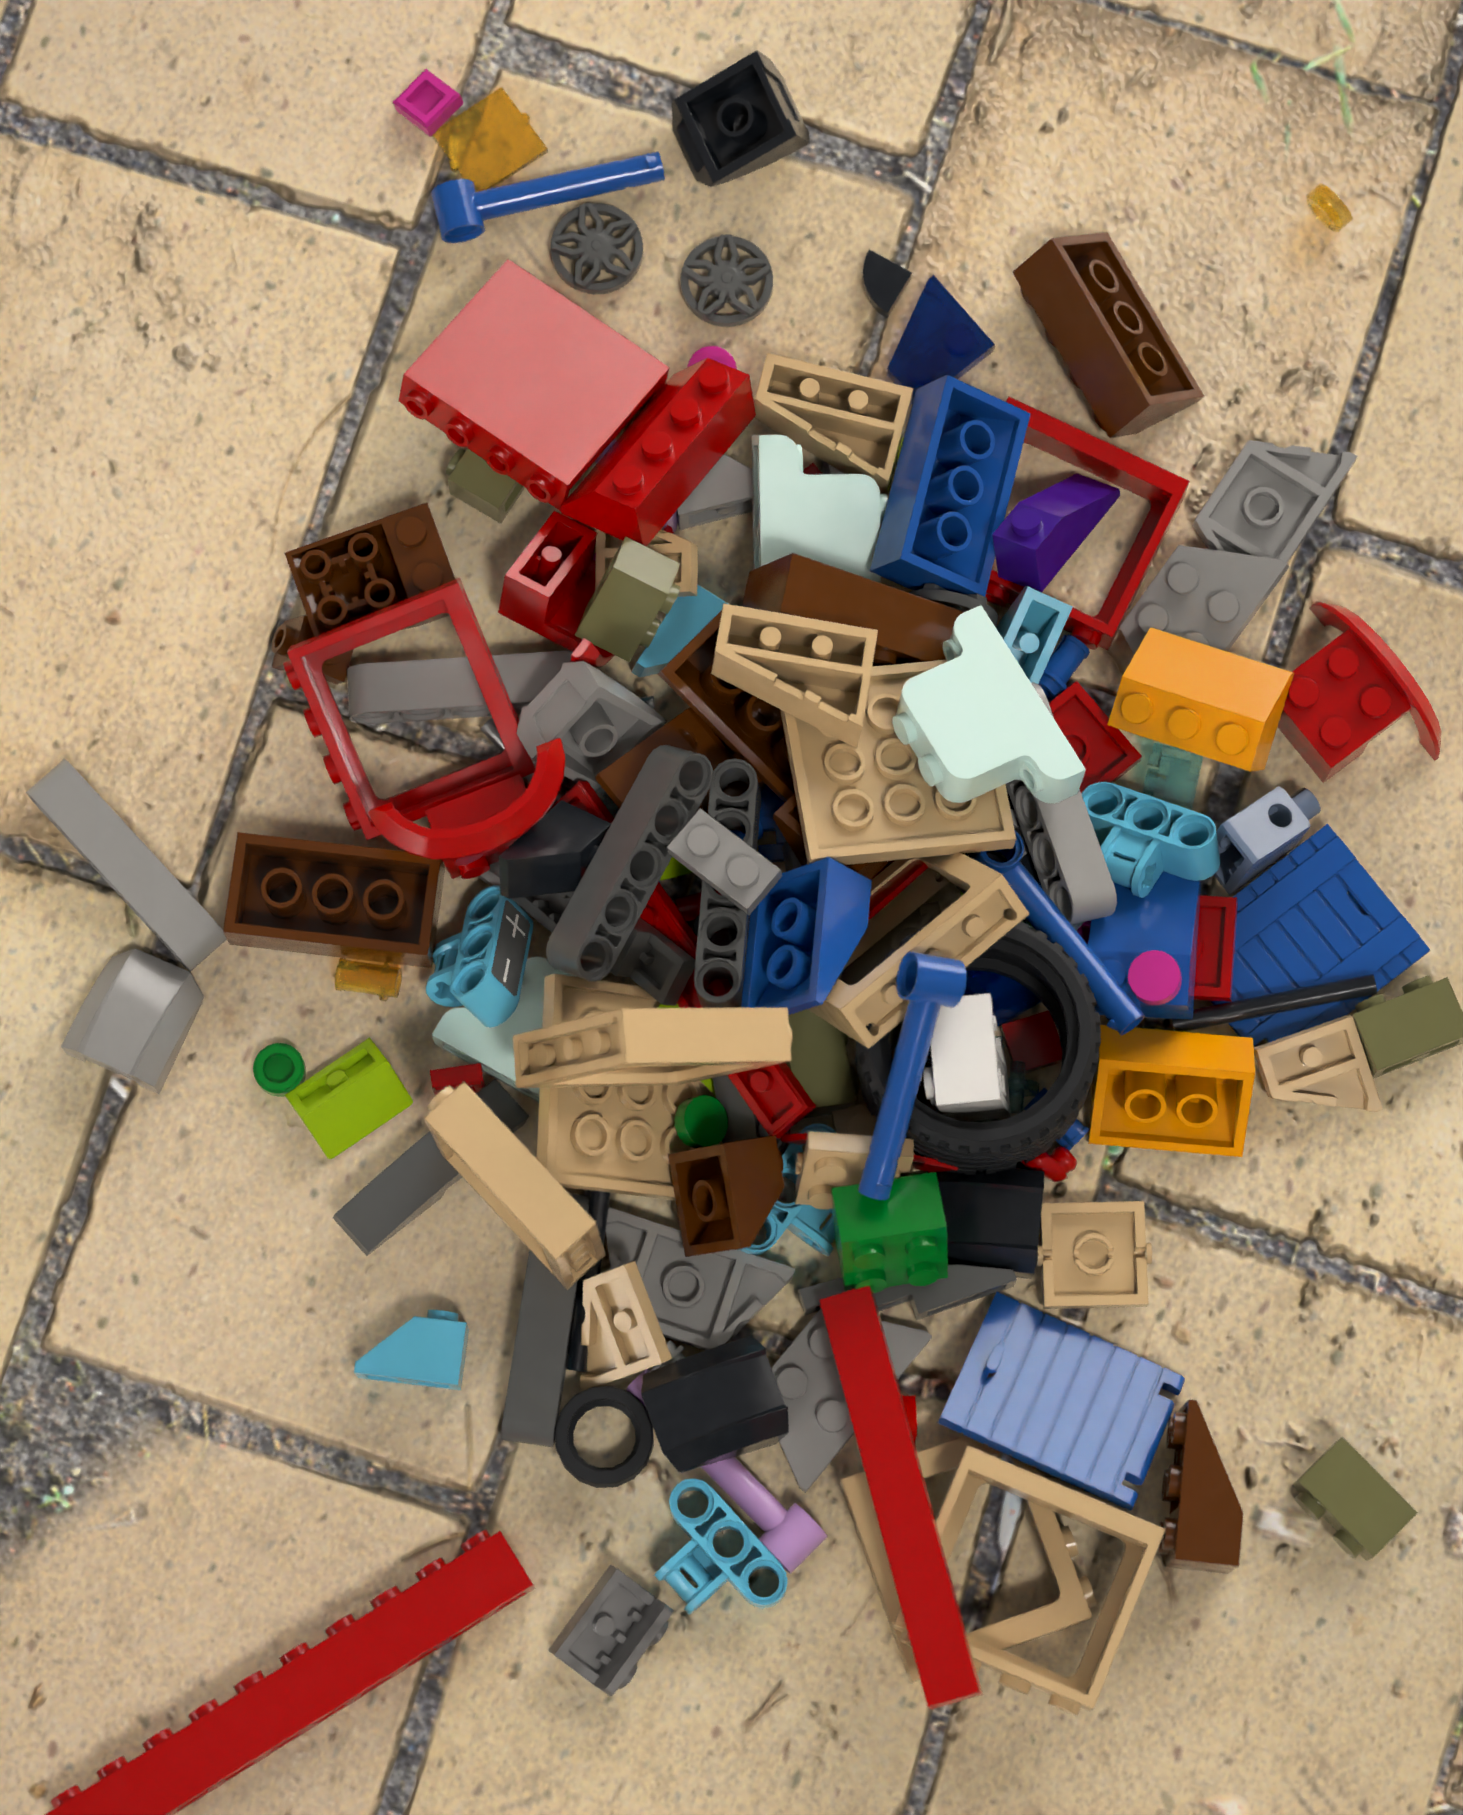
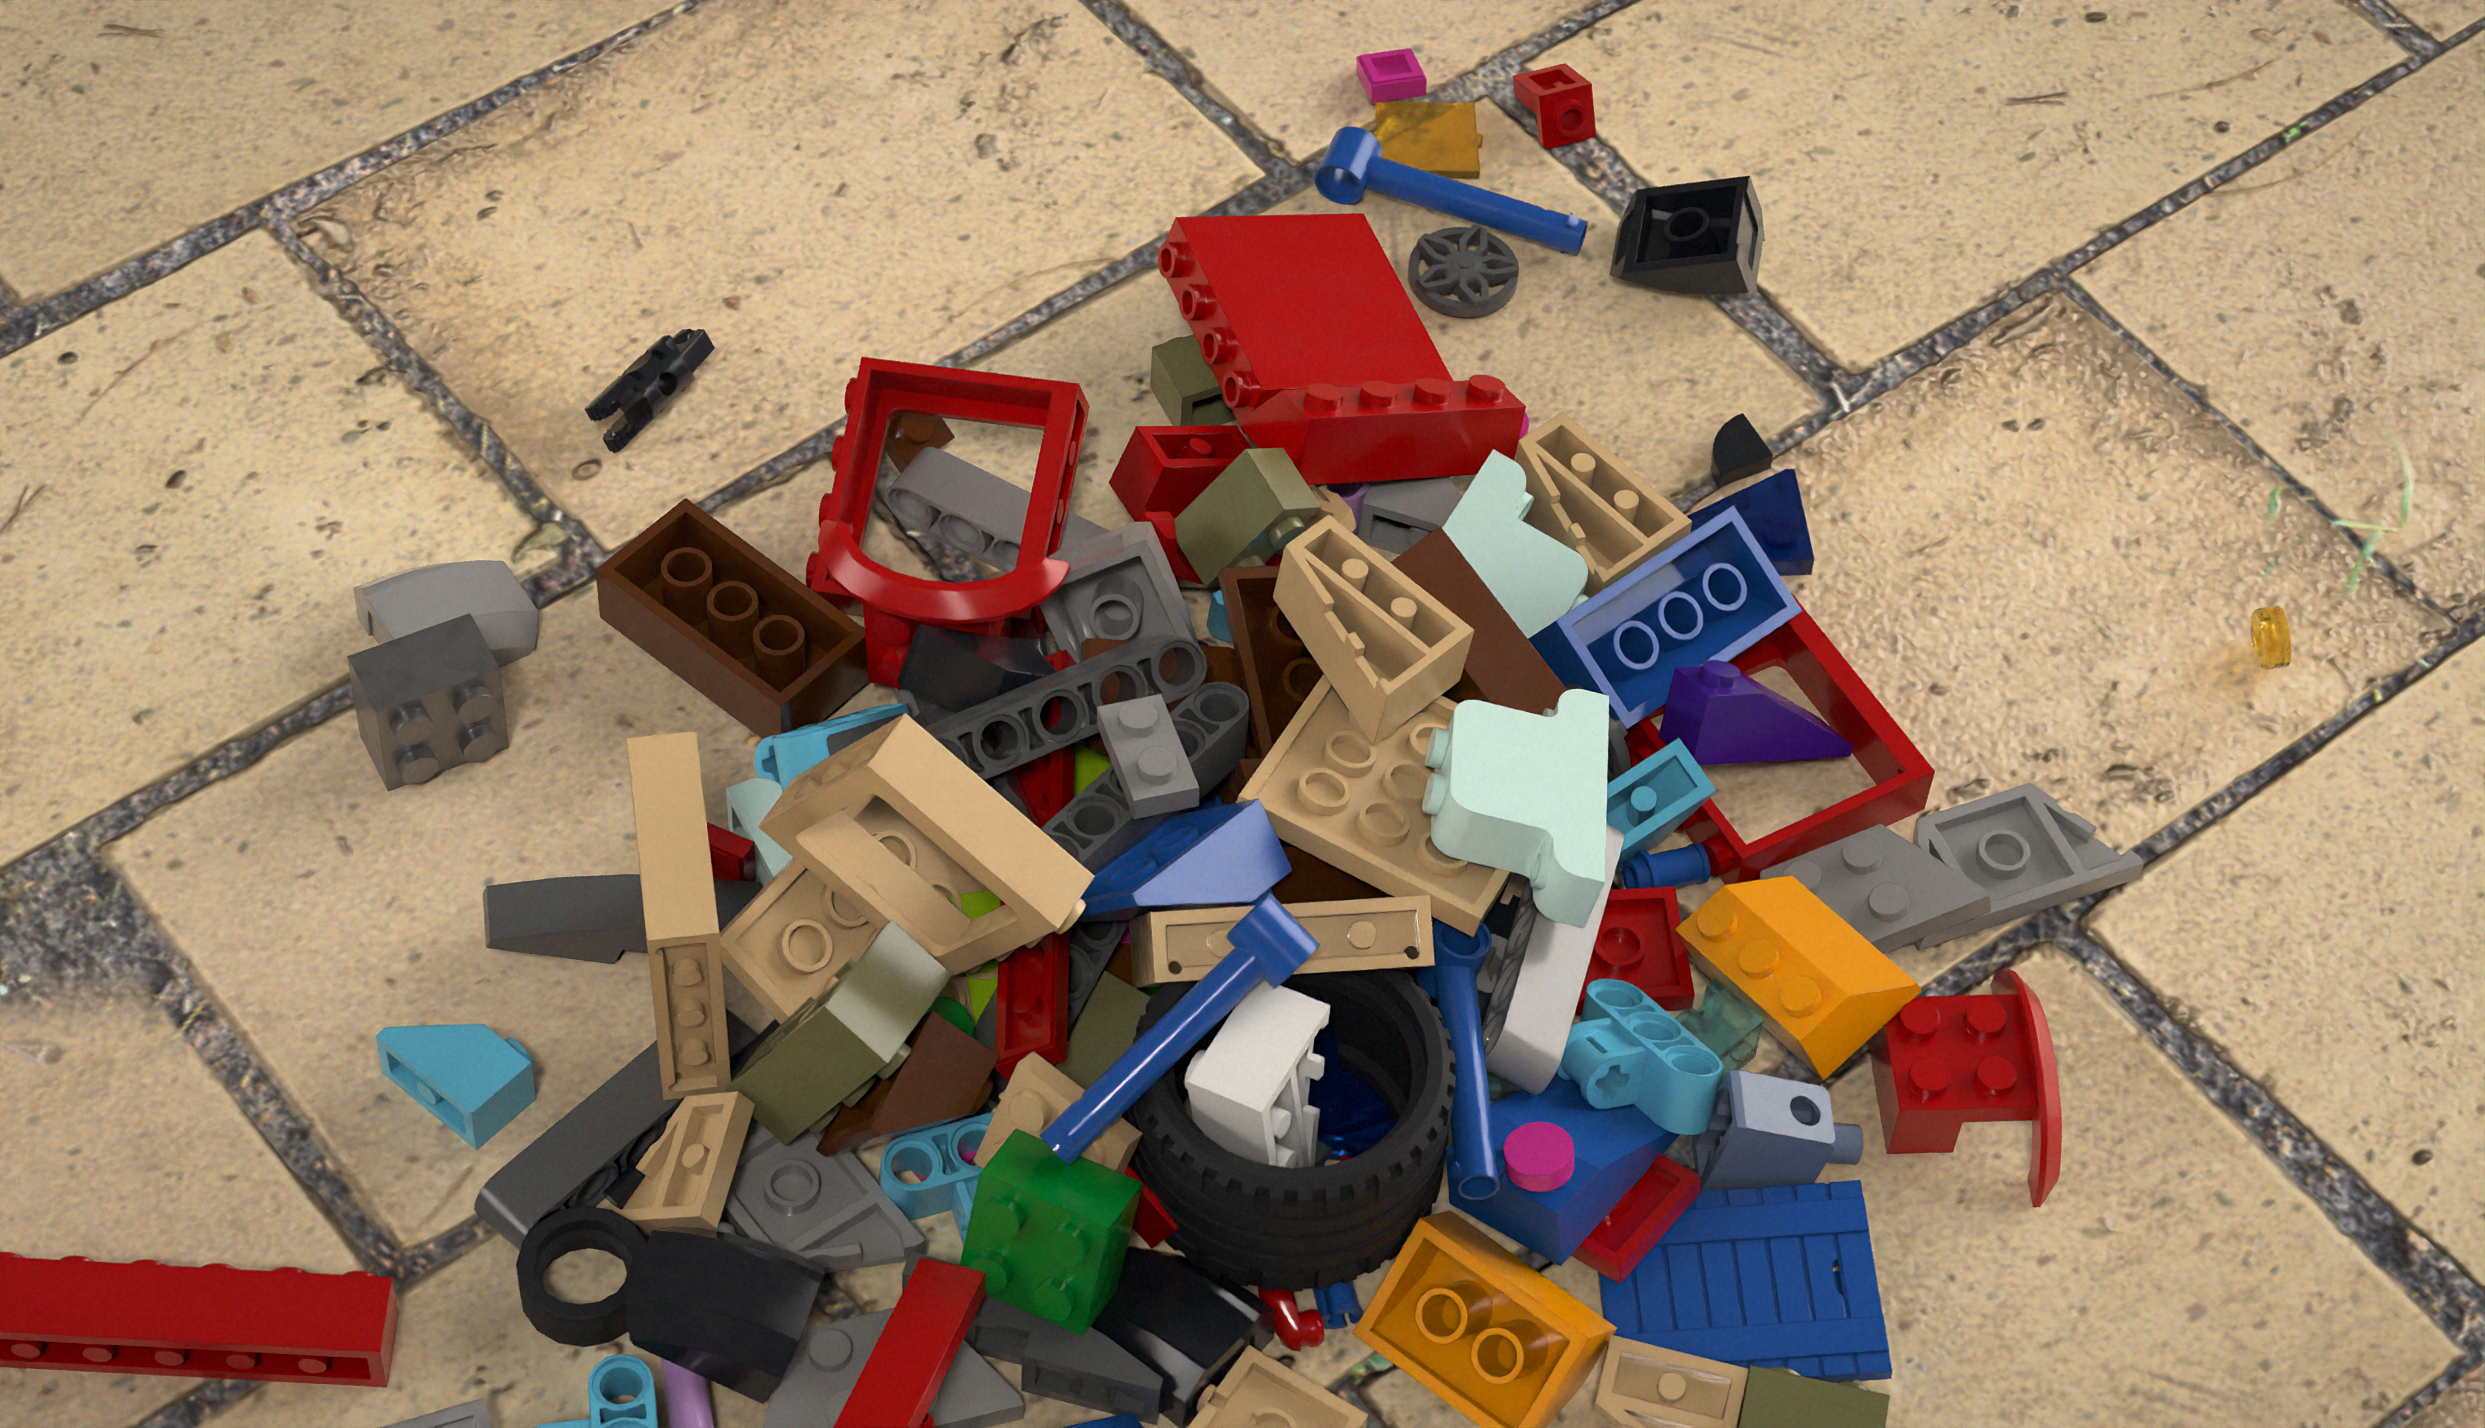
camera: 30 degrees right, 25 degrees down
light grey beam [26,759,227,972] -> none
green tile [253,1043,306,1097] -> none
reddish brown slope [285,502,455,637] -> none
lime panel [285,1037,413,1159] -> none
clear yellow pin [335,958,402,1002] -> none
dark grey wheel [681,234,773,327] -> none
reddish brown slope [1012,232,1205,438] -> none
black bar [1172,974,1377,1032] -> none
none -> flat silver brick [347,613,509,792]
none -> black hinge [585,329,715,453]
none -> olive wedge [724,919,953,1146]
none -> red bracket [1513,63,1596,149]

